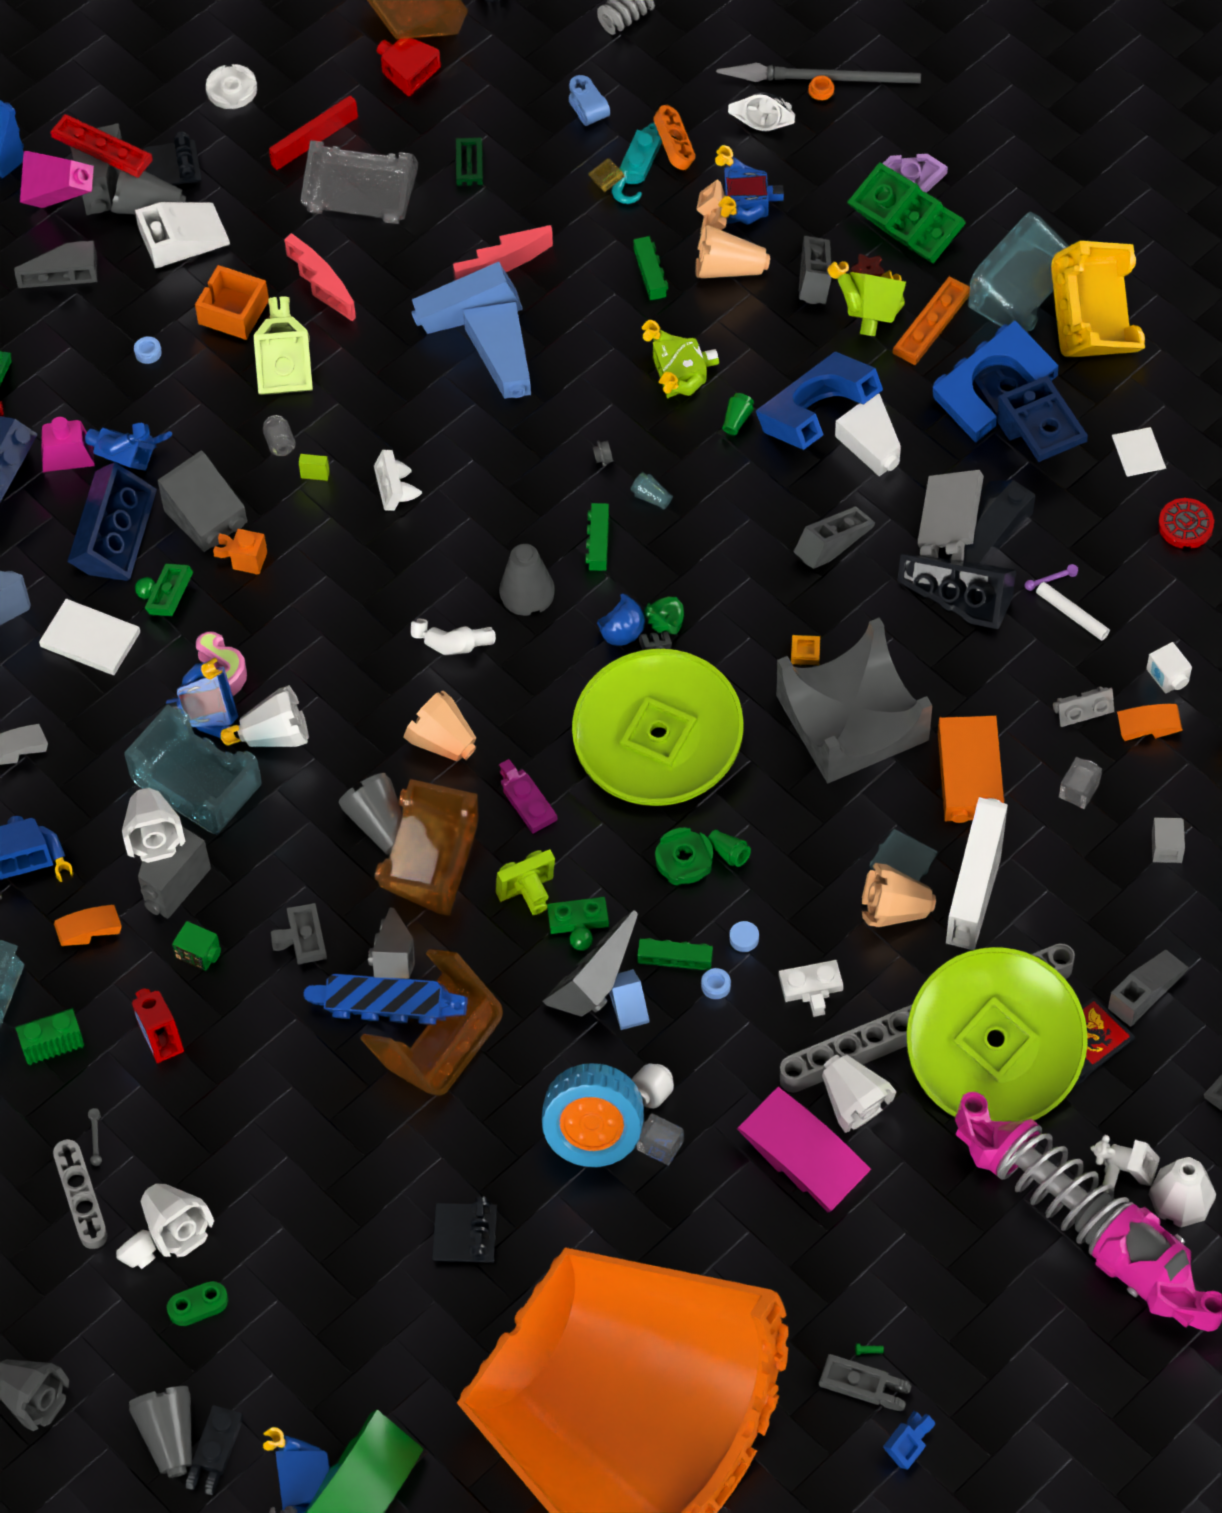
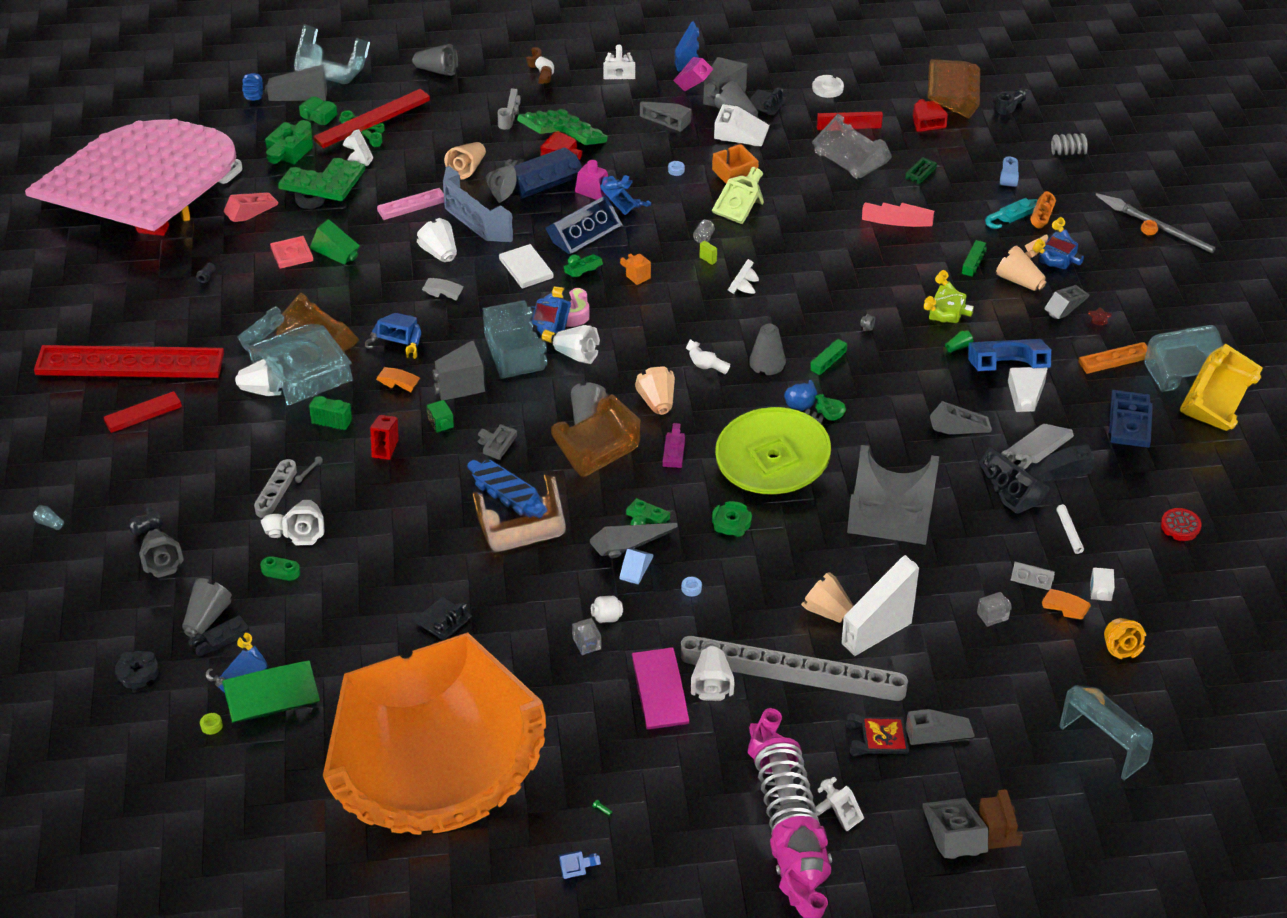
camera: 35 degrees right, 15 degrees down
red tile [50,114,153,178] -> none
white cone [122,788,185,863] -> none
dark grey slope [158,450,247,552] -> none
coral slope [284,233,356,321] -> none
dark grey slope [368,908,415,979] -> none
medium blue slope [411,262,523,334] -> none
medium blue slope [463,302,531,399] -> none
lime plate [496,849,555,915] -> none
dark azure wheel [542,1063,644,1167] -> none
clear yellow tile [589,158,625,192] -> none
clear light blue cone [630,472,673,509] -> none
green piece [638,938,713,970] -> none
green cone [708,830,751,867] -> none
white hat [728,92,795,131] -> none
light blue tile [730,921,759,952] -> none
white hinge [779,960,843,1017] -> none
light orange tile [791,635,820,665] -> none
dark grey hinge [819,1354,911,1411] -> none
lime torso [828,261,906,337] -> none
green slope [847,162,966,264] -> none
clear light blue piece [870,829,938,881] -> none
lavender plate [882,154,948,193] -> none
lime dish [906,947,1087,1122] -> none
blue arch [933,320,1058,443] -> none
orange brick [938,716,1004,823] -> none
medium lavender hinge [1025,564,1078,591] -> none
white sticker [1112,427,1166,477] -> none
white cone [1149,1157,1216,1227] -> none
light grey panel [1152,818,1185,863] -> none

